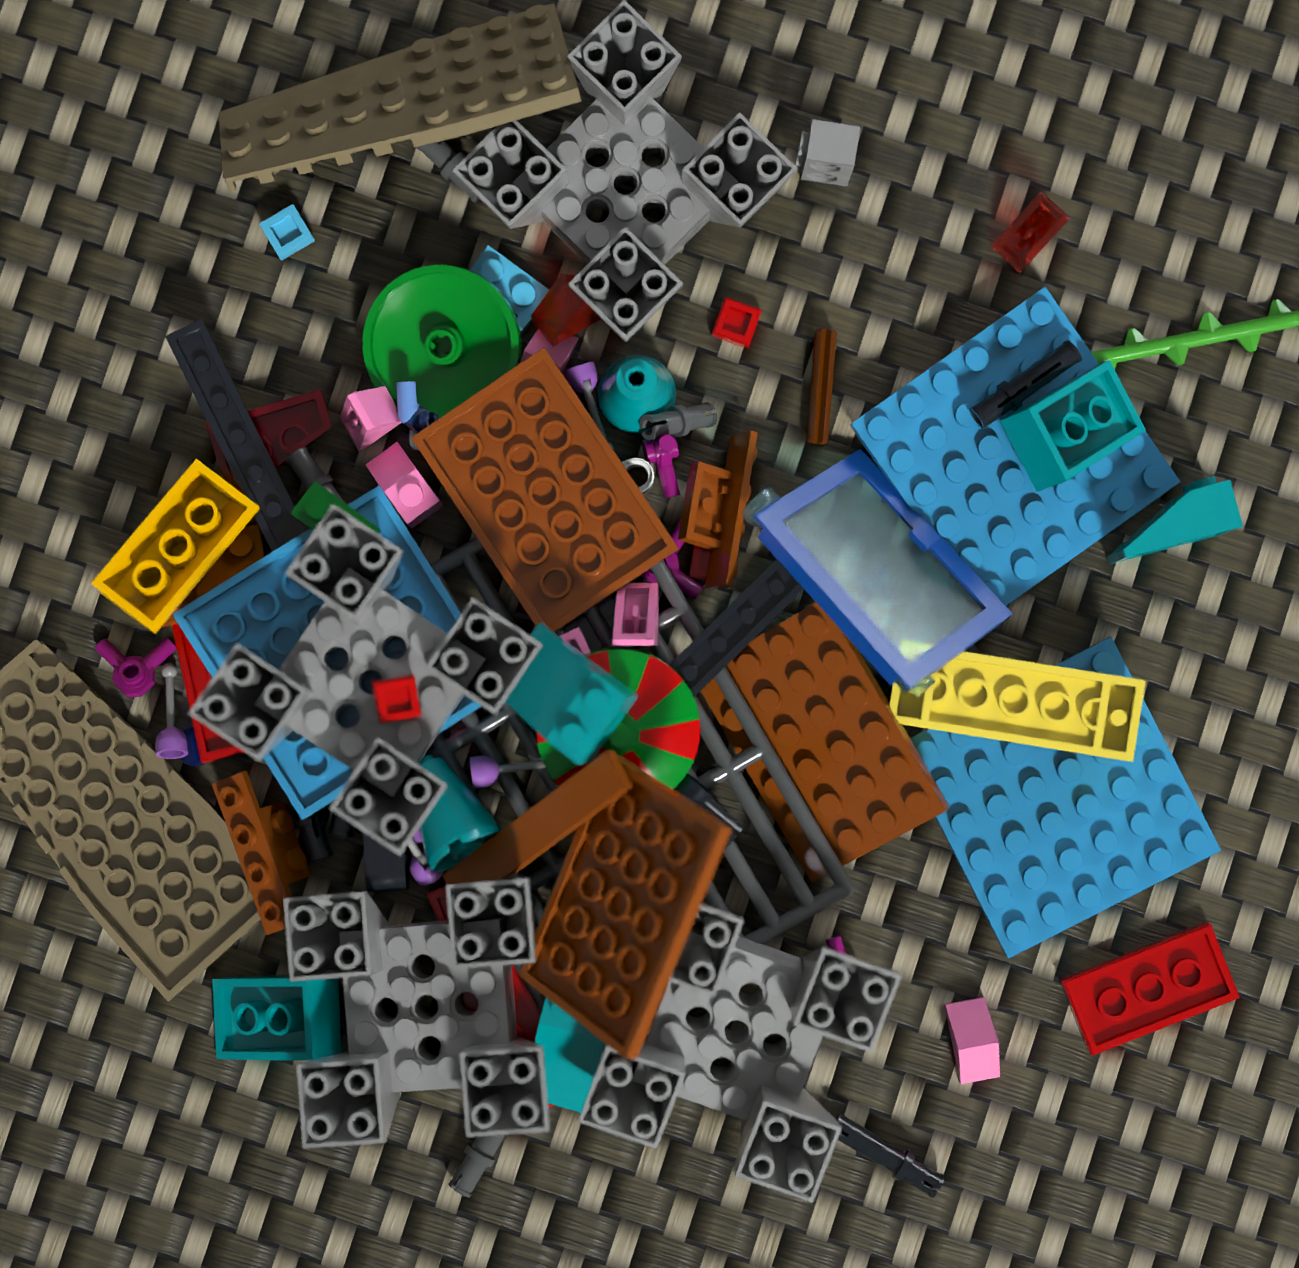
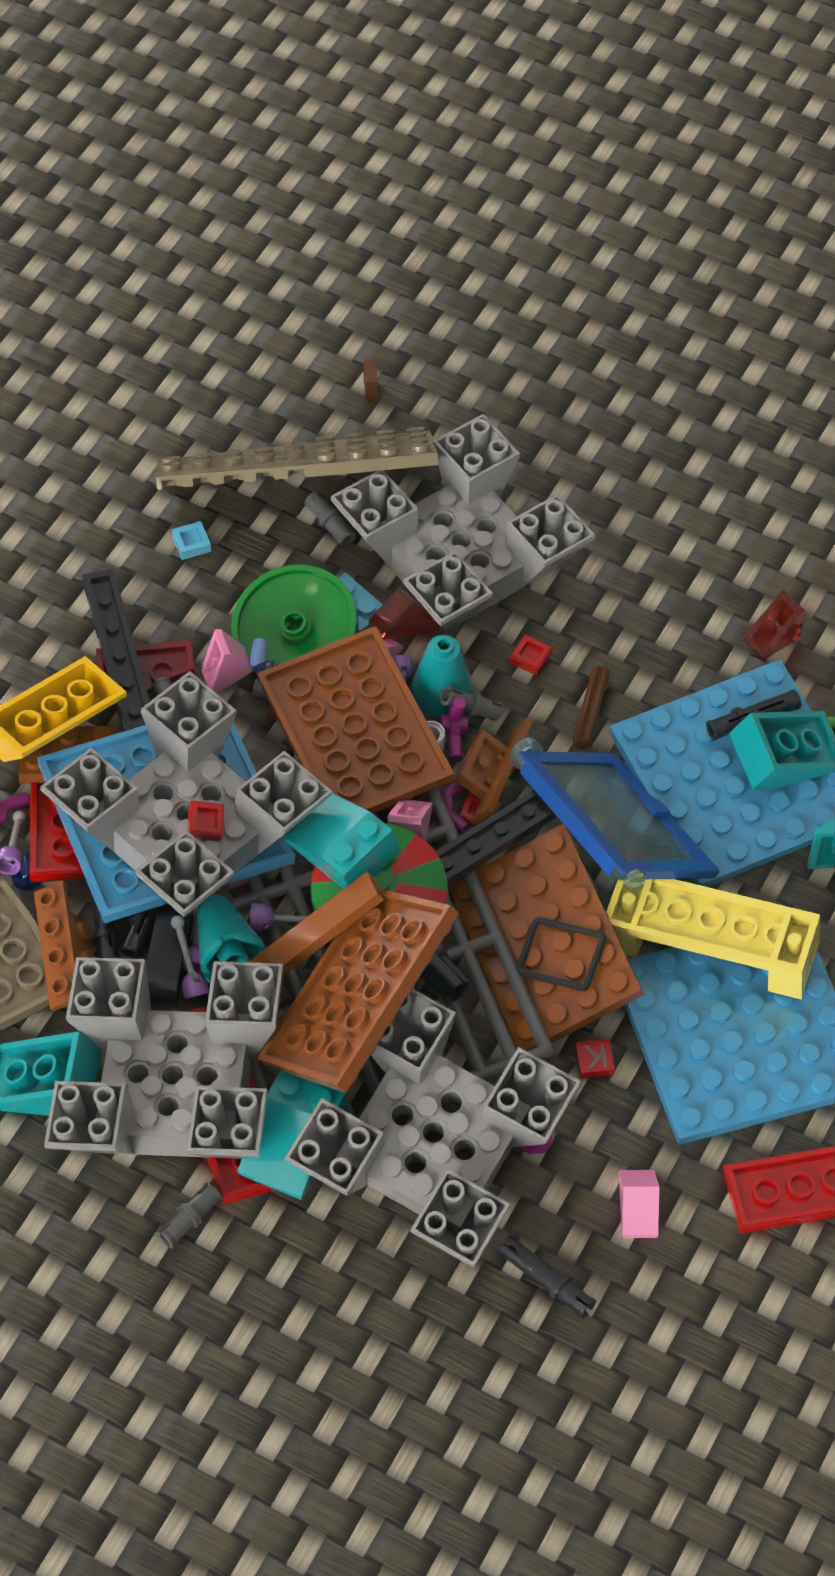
camera: 10 degrees right, 30 degrees down
bright pink slope [366,442,444,529] -> none
light grey brick [795,119,860,186] -> none
none -> black piece [516,917,606,991]
none -> red tile [575,1039,615,1079]

